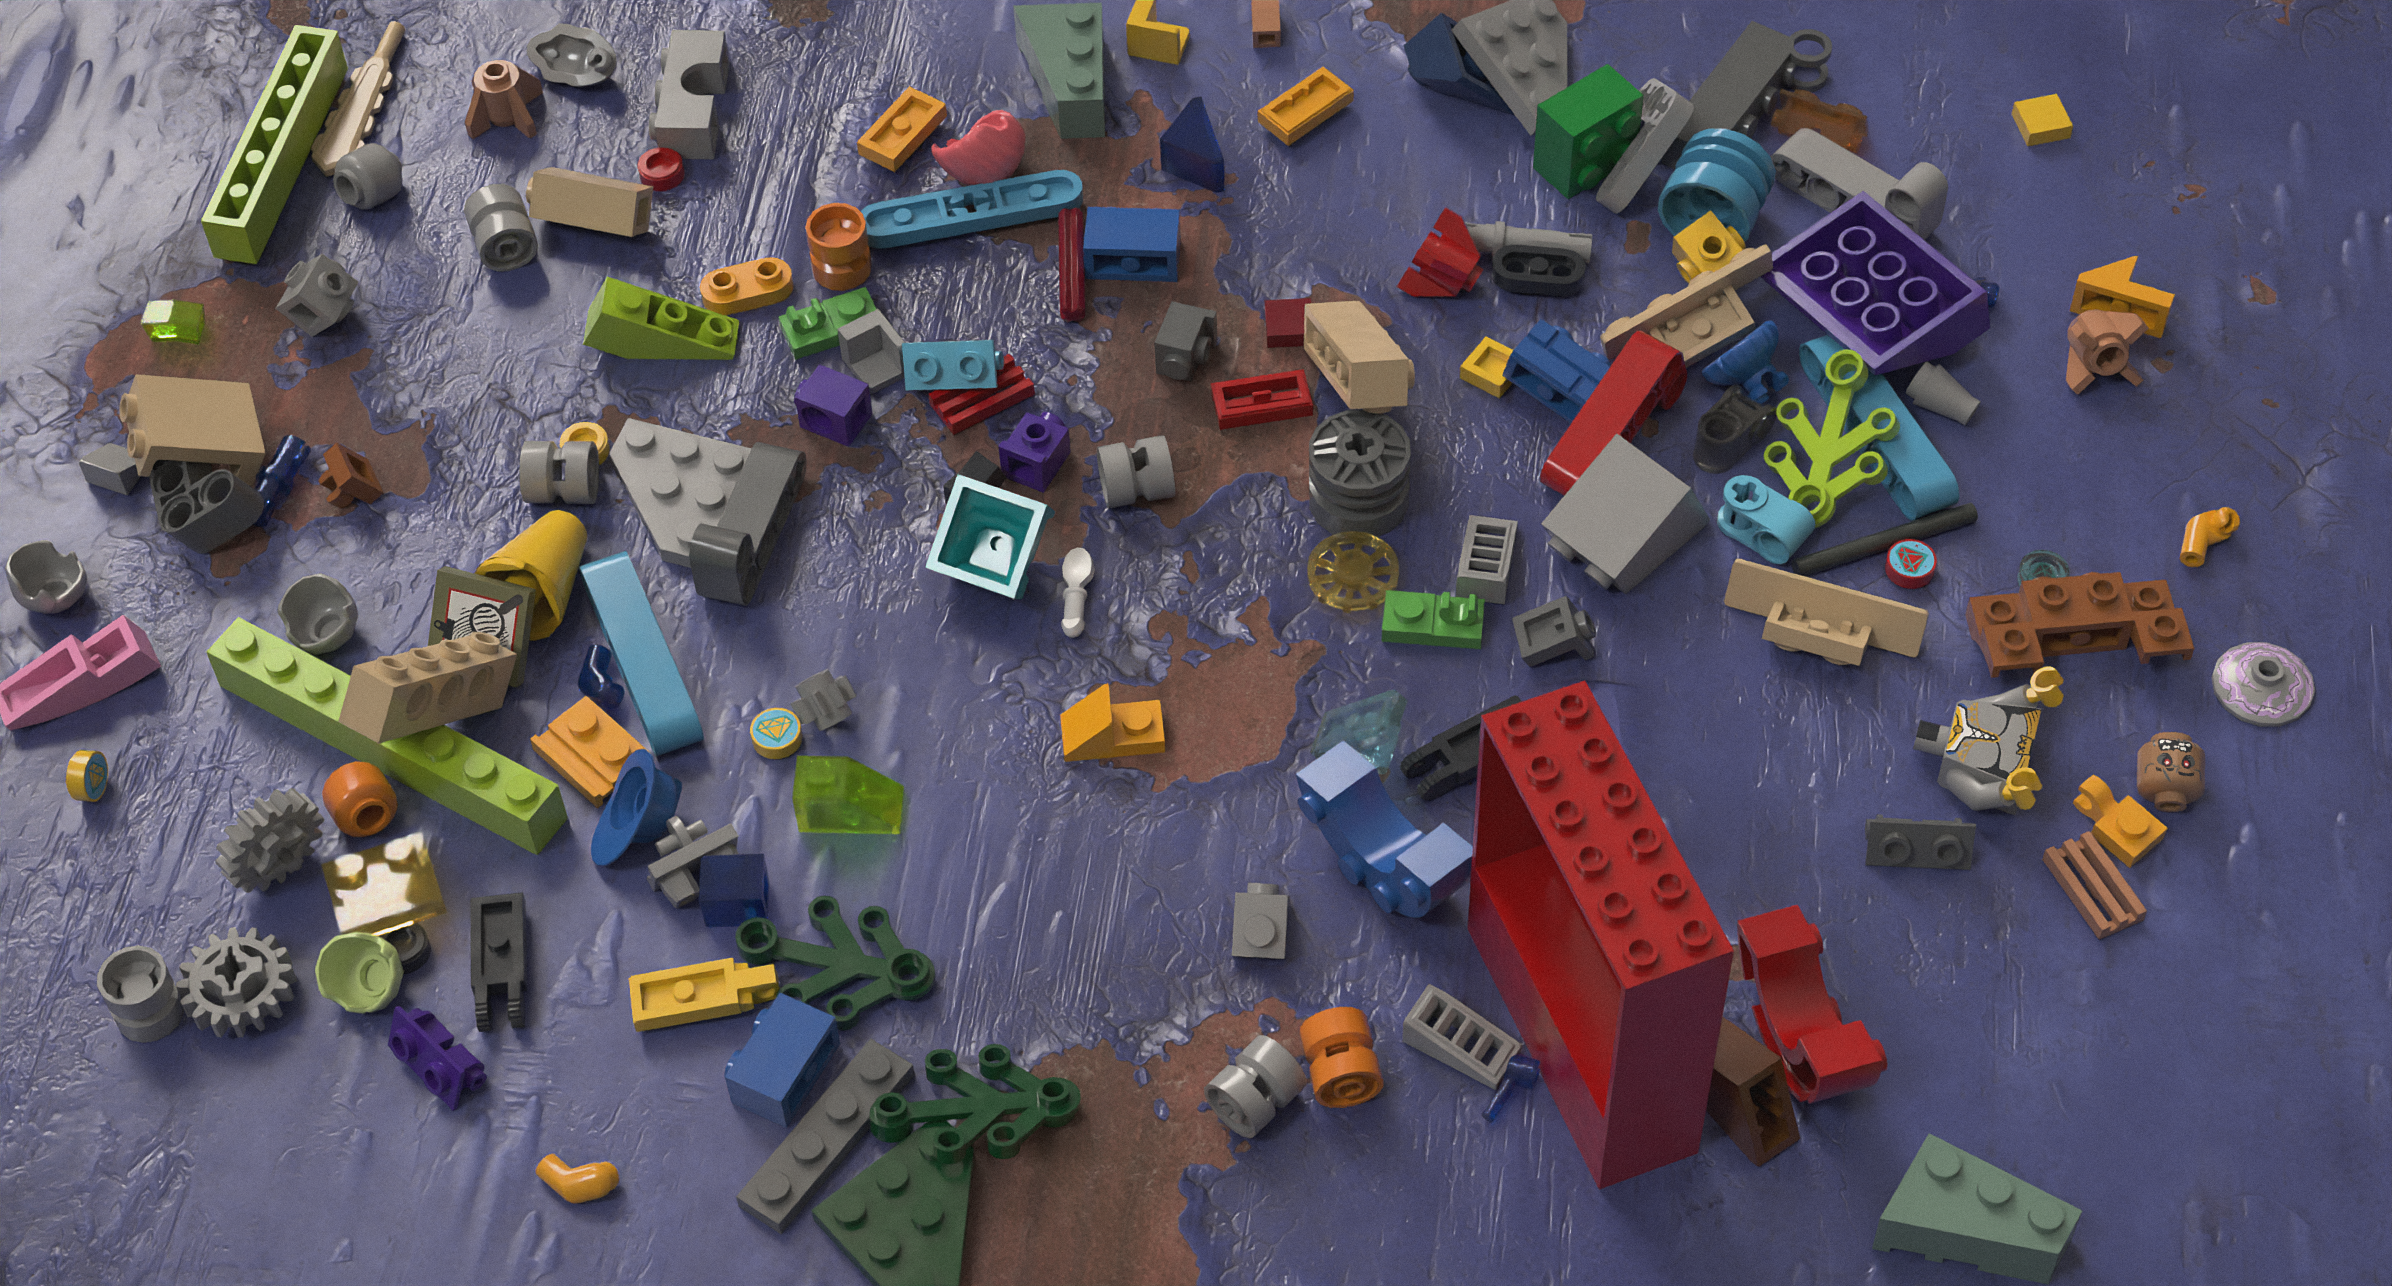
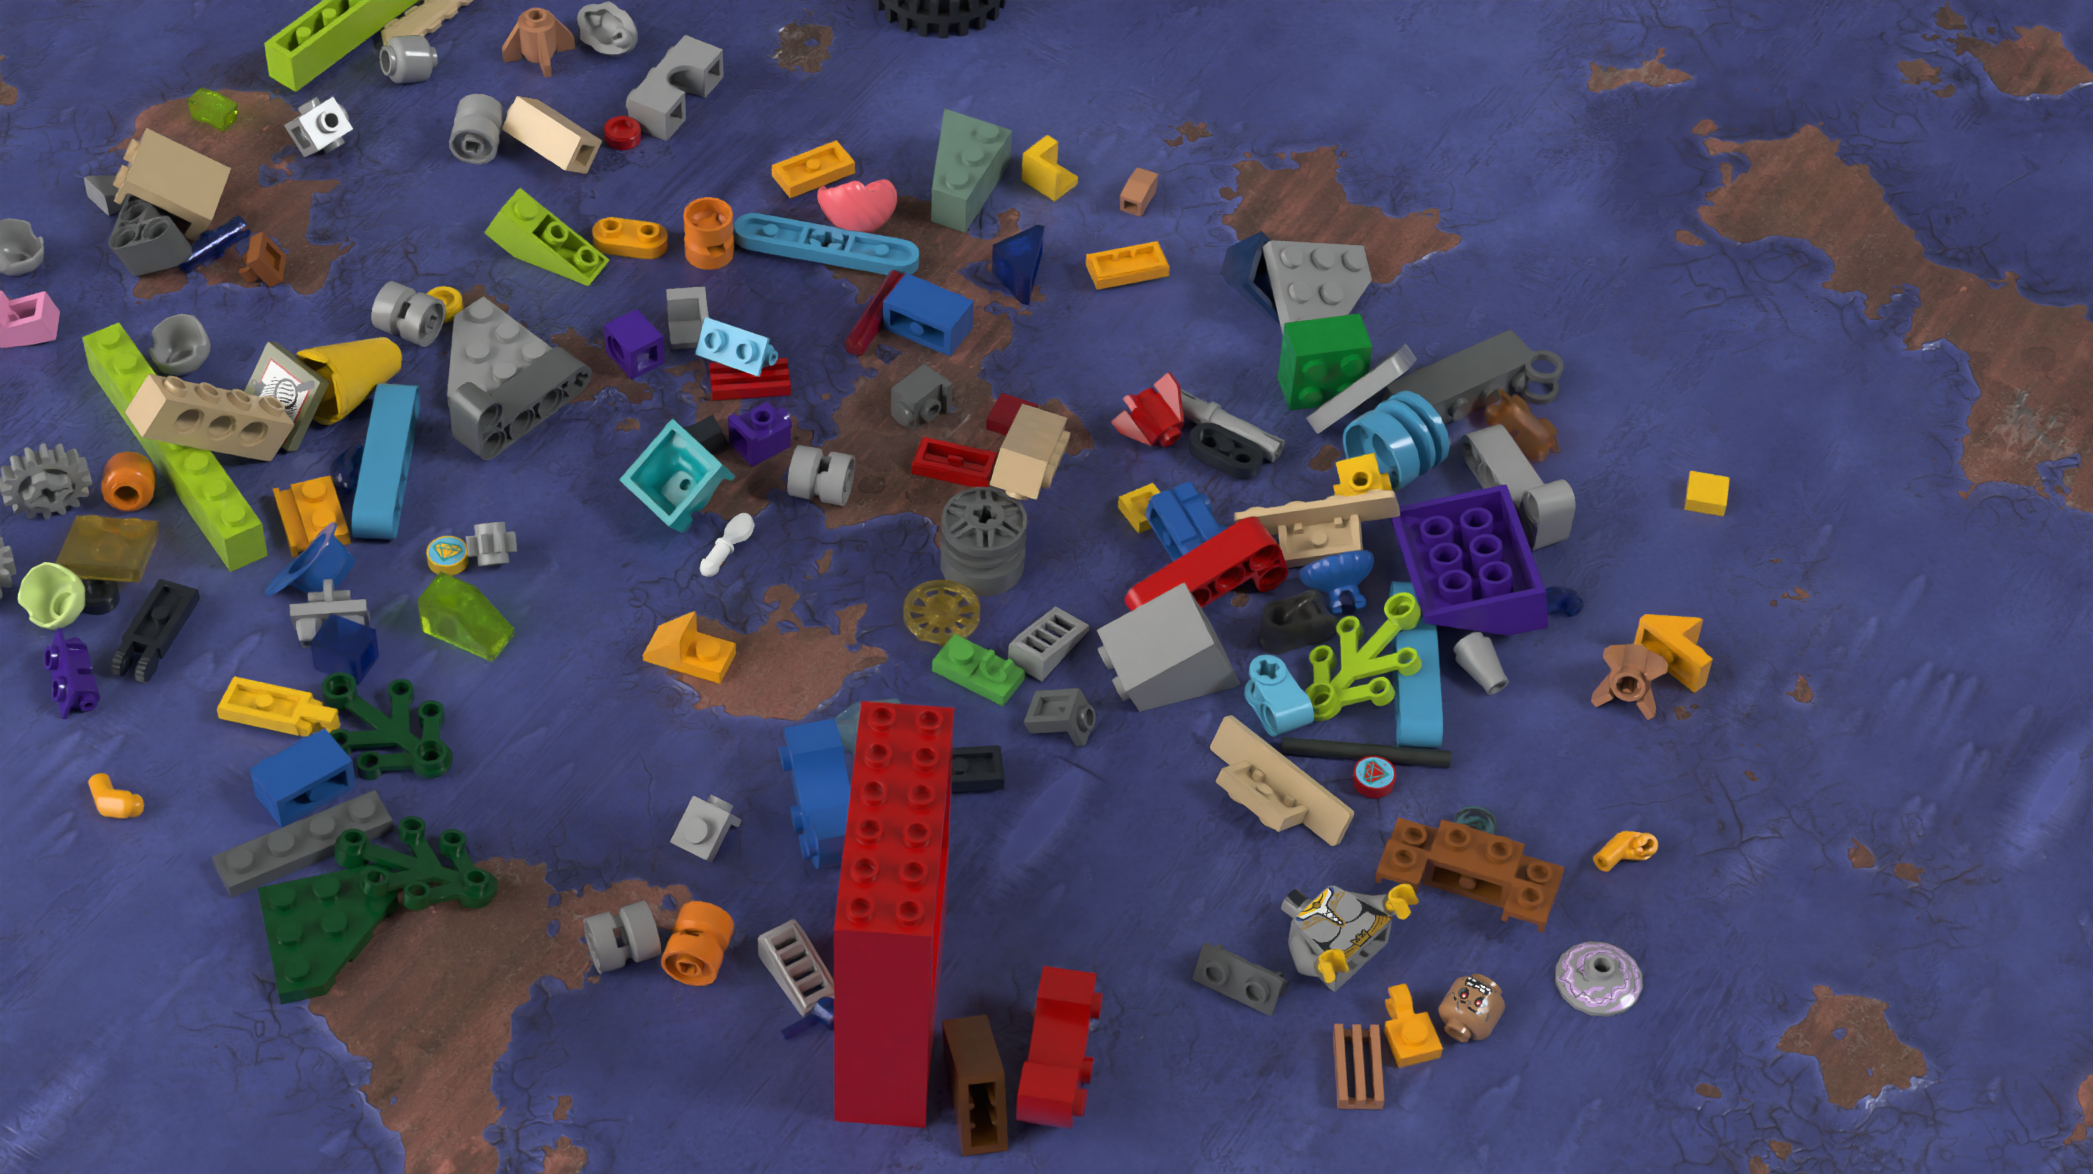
camera: 20 degrees right, 5 degrees down
bright green plate [778,287,877,360] -> none

